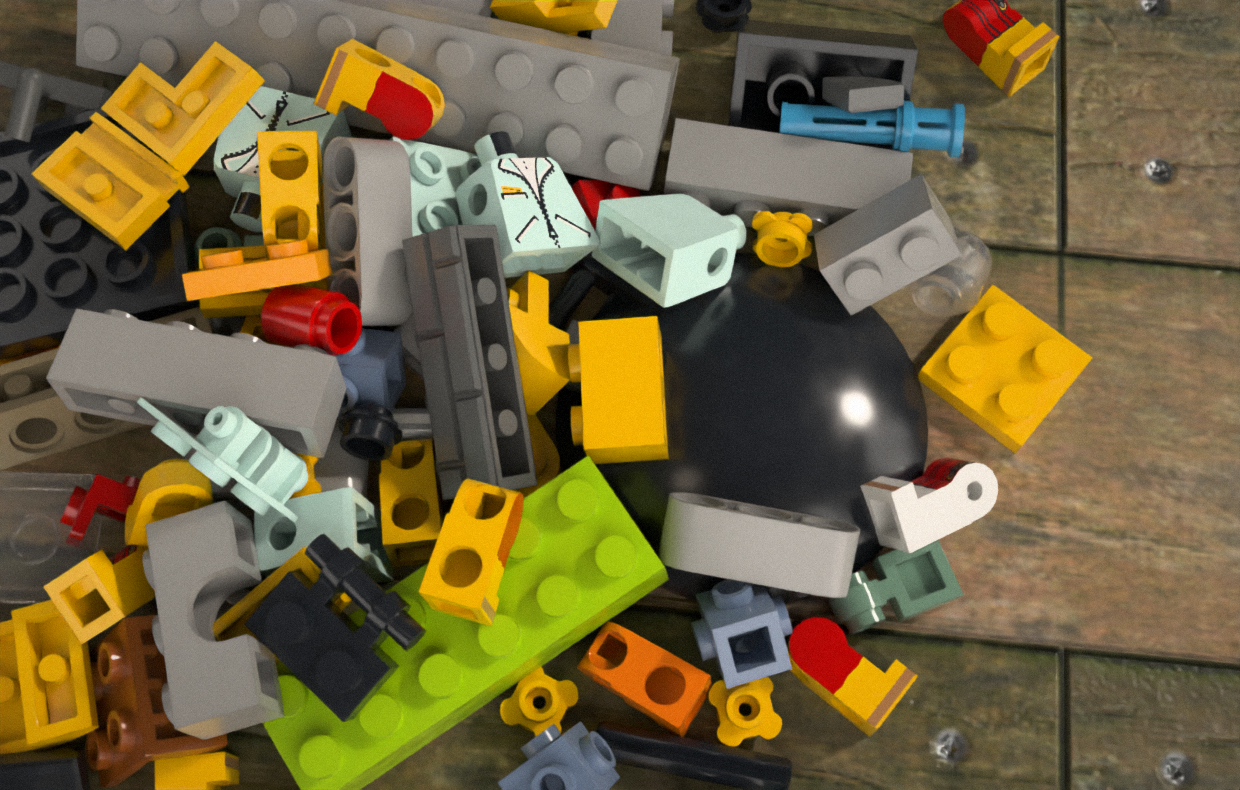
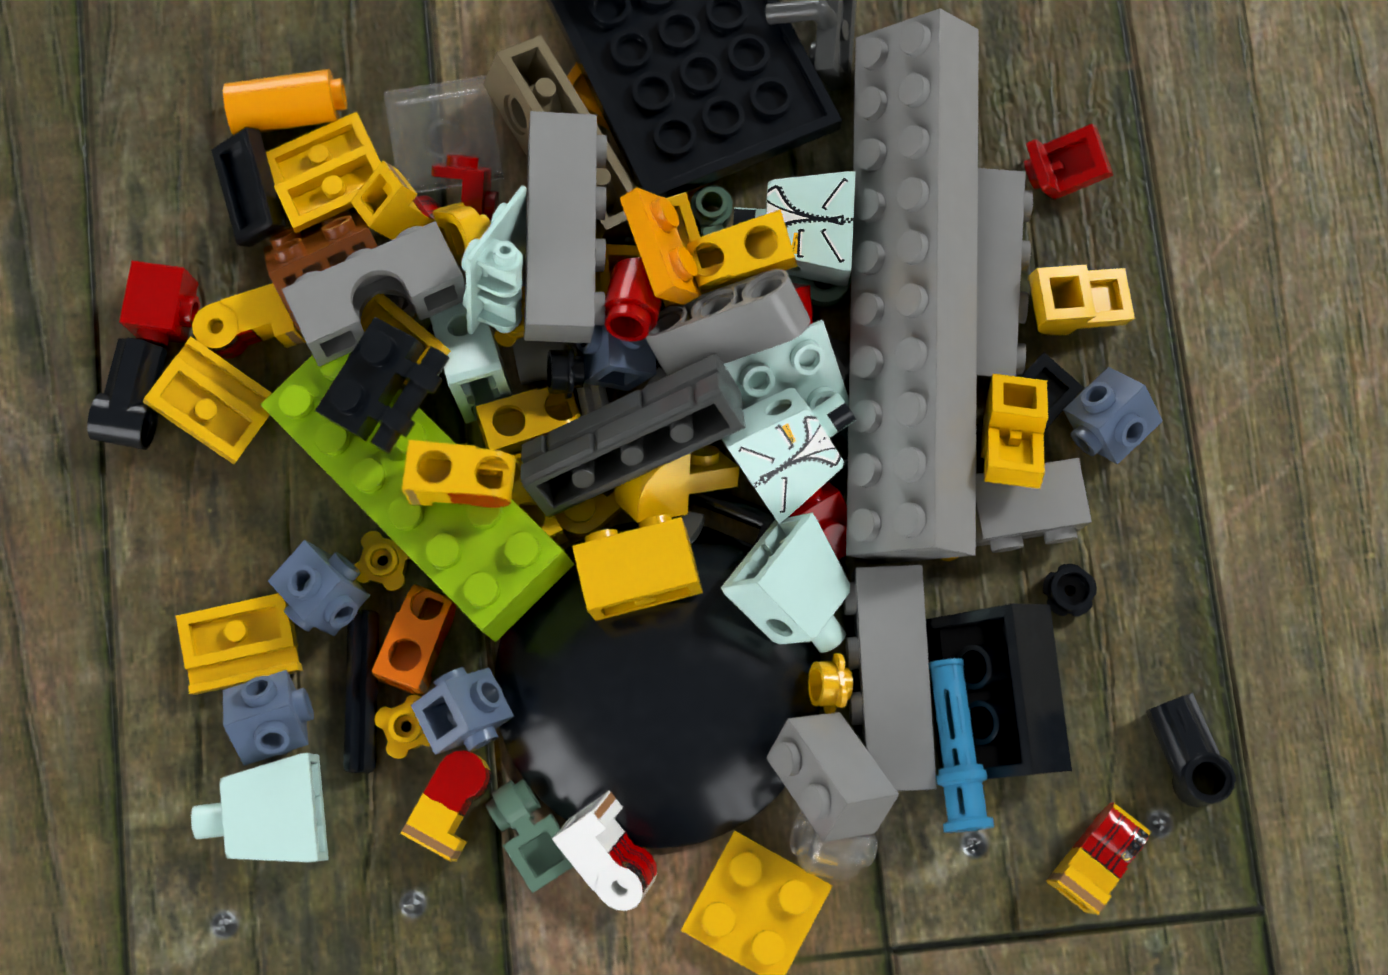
camera: 80 degrees right, 10 degrees up
yellow plate [31,112,190,250] -> none
yellow plate [101,41,265,176] -> none
leg [313,38,445,140] -> none
light grey beam [658,492,860,598] -> none
dark grey tile [822,76,905,113] -> none

